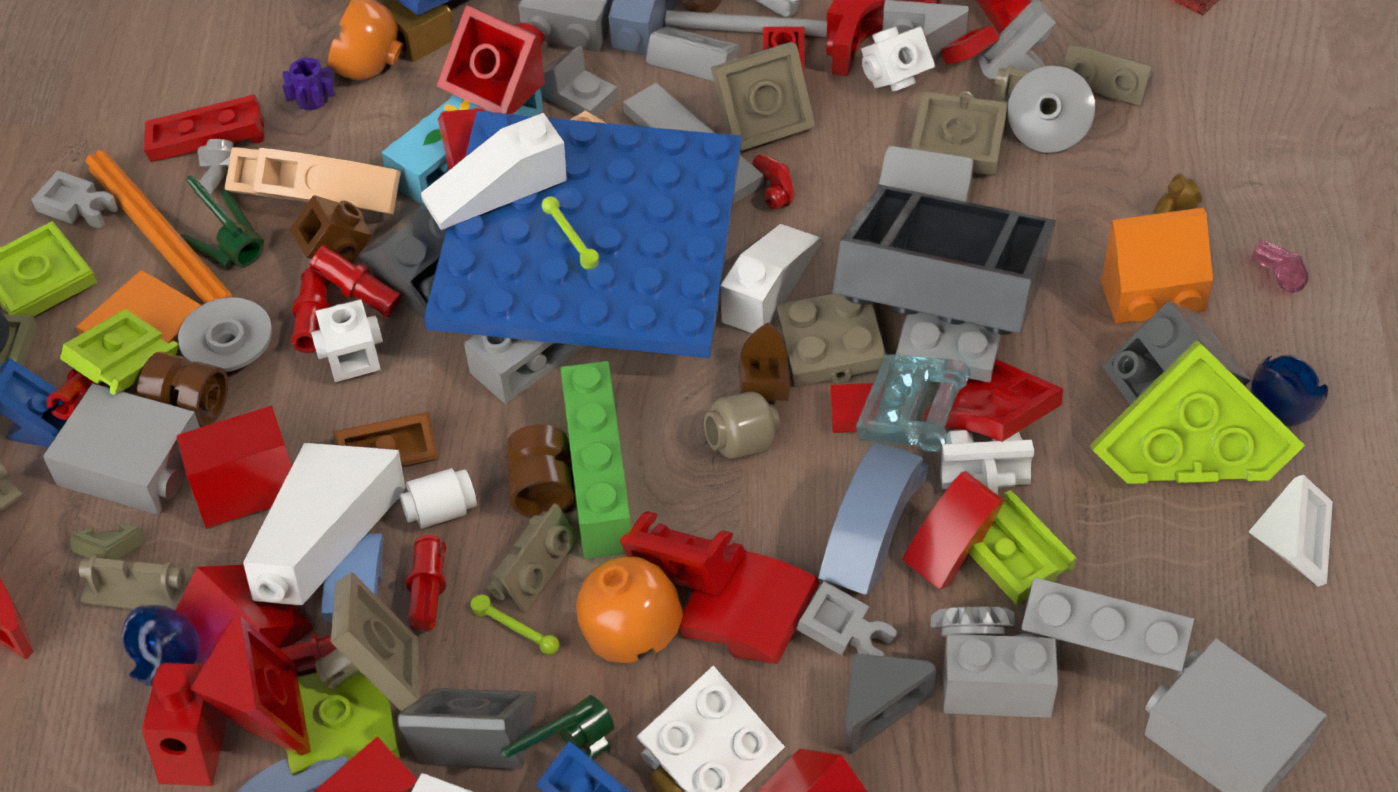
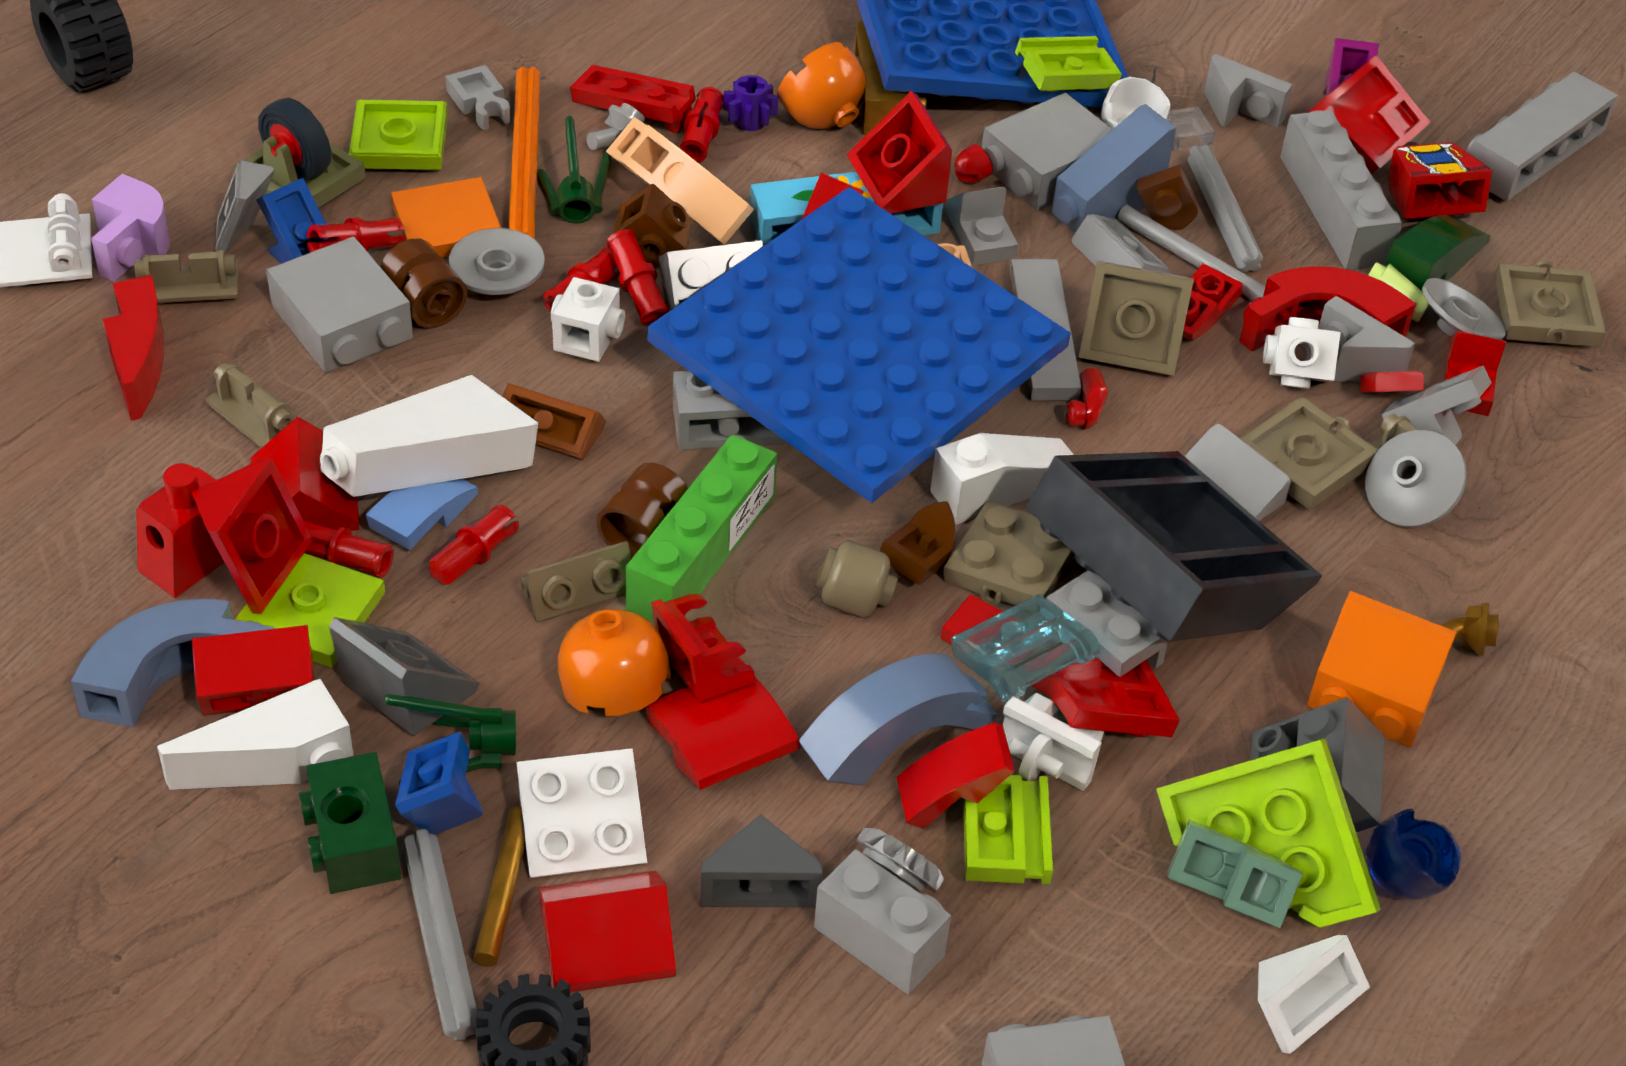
camera: 30 degrees right, 5 degrees down
lime plate [60,309,179,396] -> none
olive tile [70,524,145,560] -> none
clear blue hair [121,604,199,686] -> none
red slope [176,405,292,529] -> none
dark tan tile [315,571,419,712] -> none
white brick [400,468,477,529] -> none
white slope [421,113,567,230] -> none
lime hinge [470,594,560,655] -> none
lime hinge [542,196,599,270] -> none
light grey plate [796,581,897,656] -> none
light grey brick [1020,577,1194,672] -> none
dark tan hinge [1063,43,1153,106] -> none
clear pink arm [1251,240,1308,293] -> none
none -> red pin [679,87,724,163]
none -> sand green slope [1167,819,1303,928]

